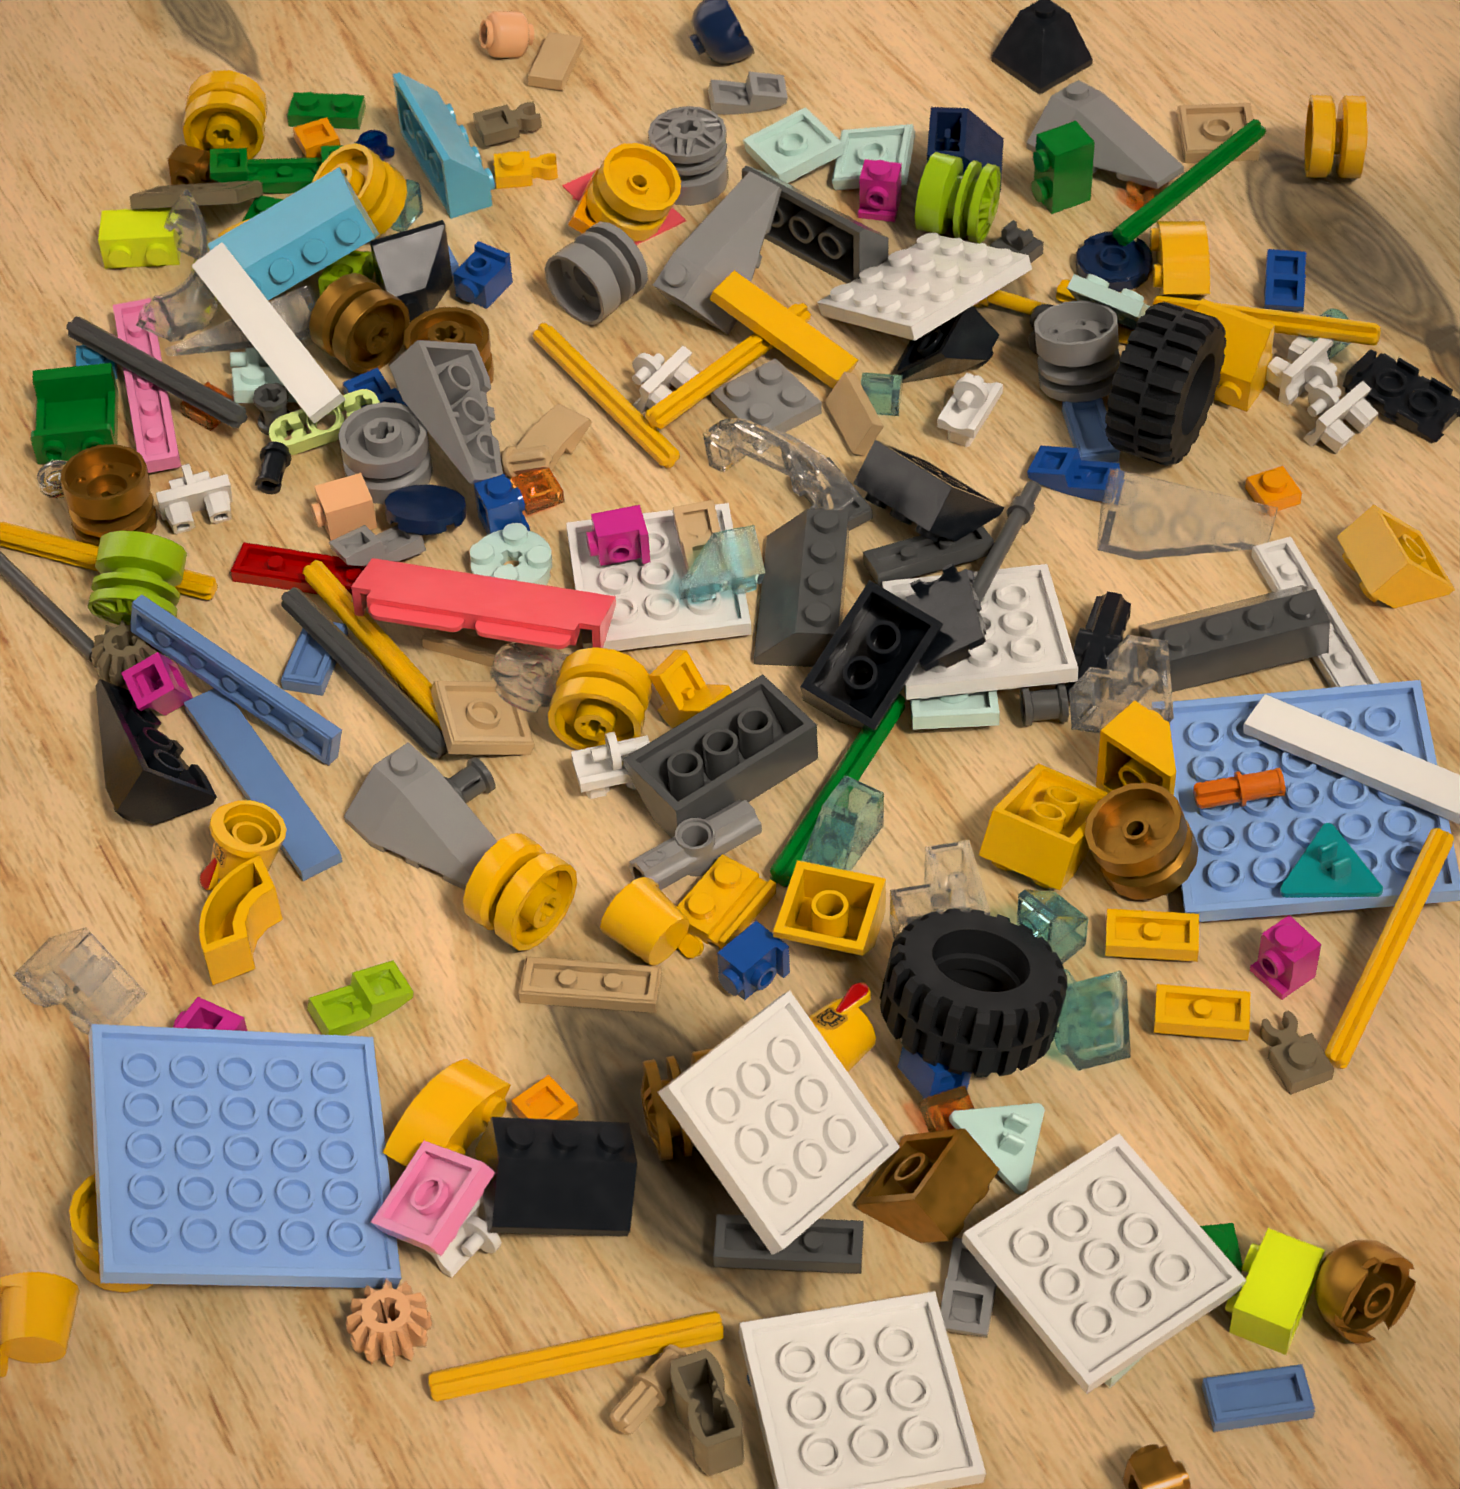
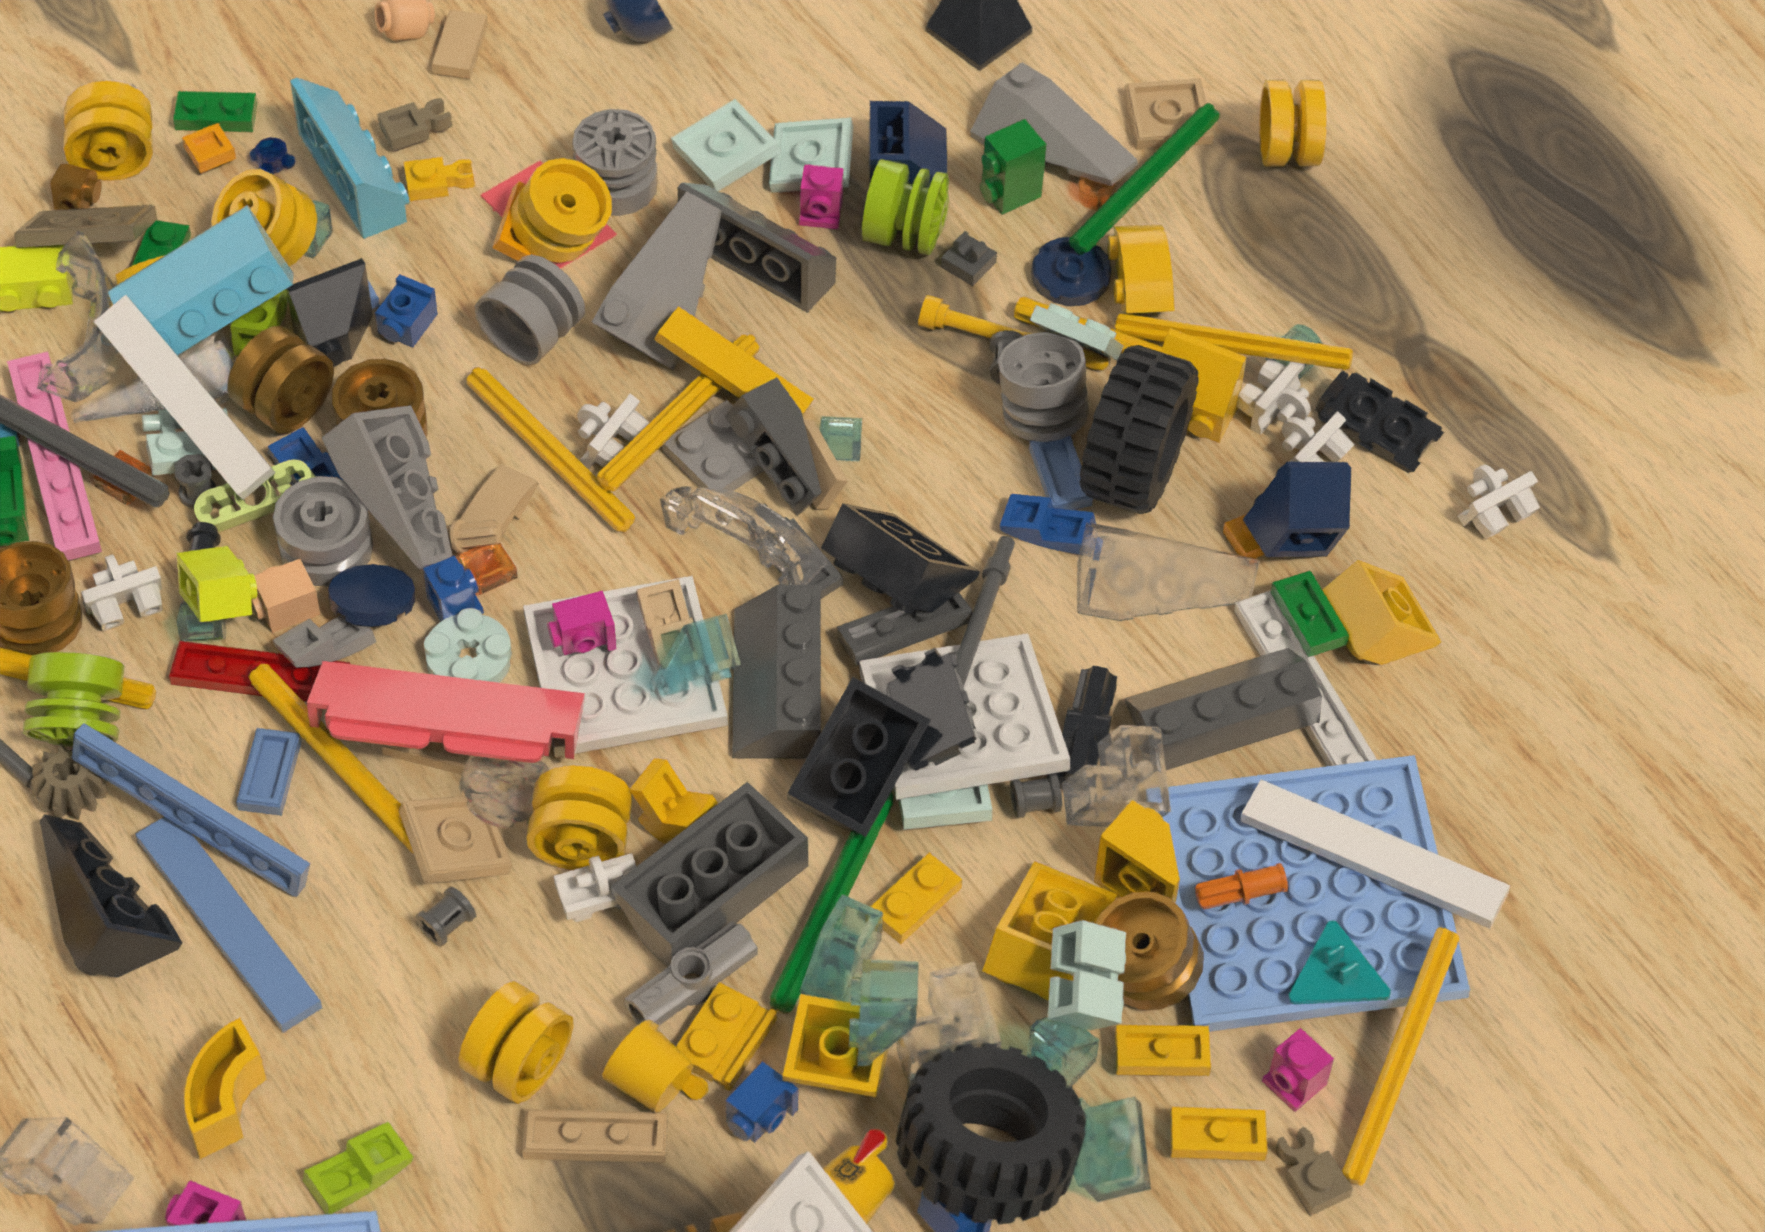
camera: 10 degrees left, 5 degrees up
dark pink brick [121,652,193,716] -> none
yellow hat [200,800,287,890] -> none
green slope [210,145,344,194] -> none
dark grey axle [281,587,448,759] -> none
light grey wedge [344,742,497,890] -> none
light grey slope [708,72,788,114] -> none
white plate [817,233,1032,341] -> none
black slope [888,306,999,385] -> none
white hips [937,373,1003,447] -> none
blue slope [1264,249,1306,311] -> none
none -> neon yellow brick [177,546,257,622]
none -> clear light blue brick [177,601,226,642]
none -> dark grey slope [725,377,822,516]
none -> clear light blue slope [849,959,919,1066]
none -> yellow plate [868,852,963,945]
none -> light aqua piece [1048,920,1126,1030]
none -> dark blue slope [1243,461,1351,557]
none -> green plate [1270,570,1349,658]

